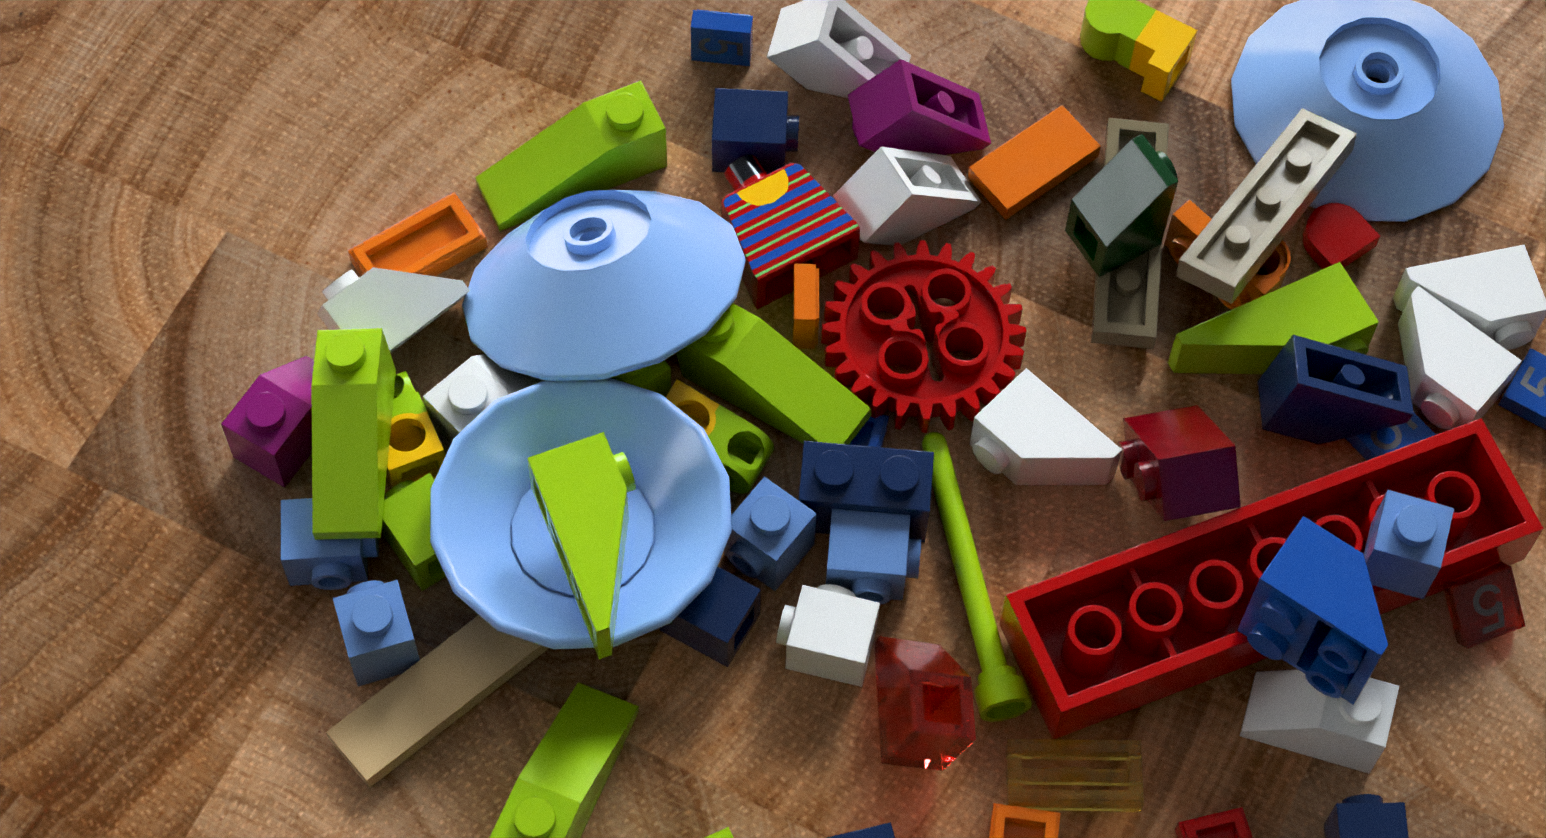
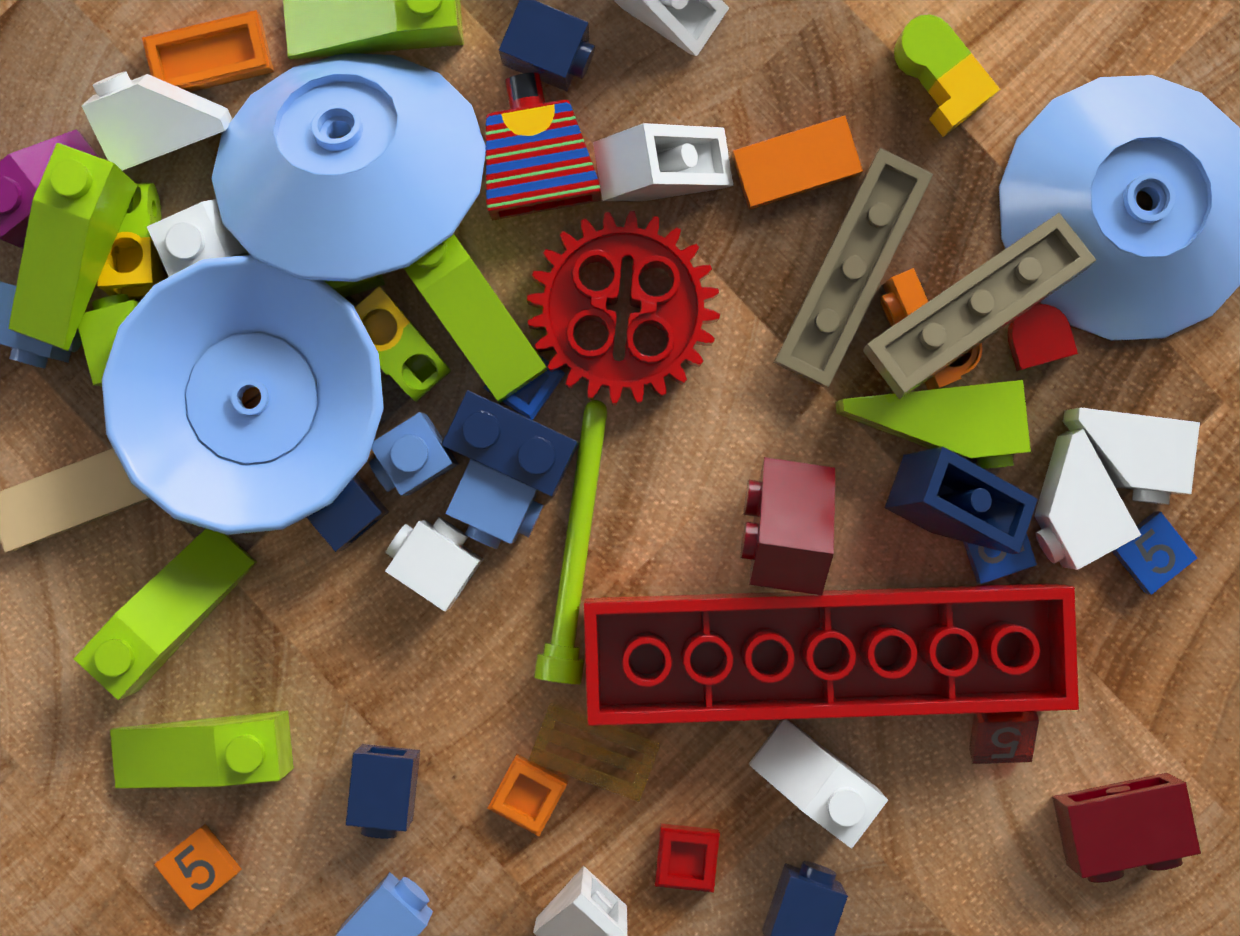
camera: 20 degrees right, 25 degrees up
medium blue brick [333,580,420,686] -> none
lime slope [527,432,636,659] -> none
orange tile [793,264,819,349] -> none
magenta slope [847,59,991,155] -> none
clear red slope [874,636,976,771] -> none
white slope [969,368,1122,485] -> none
slope [1065,134,1178,277] -> none
blue slope [1237,516,1388,705] -> none
medium blue brick [1364,490,1454,599] -> none

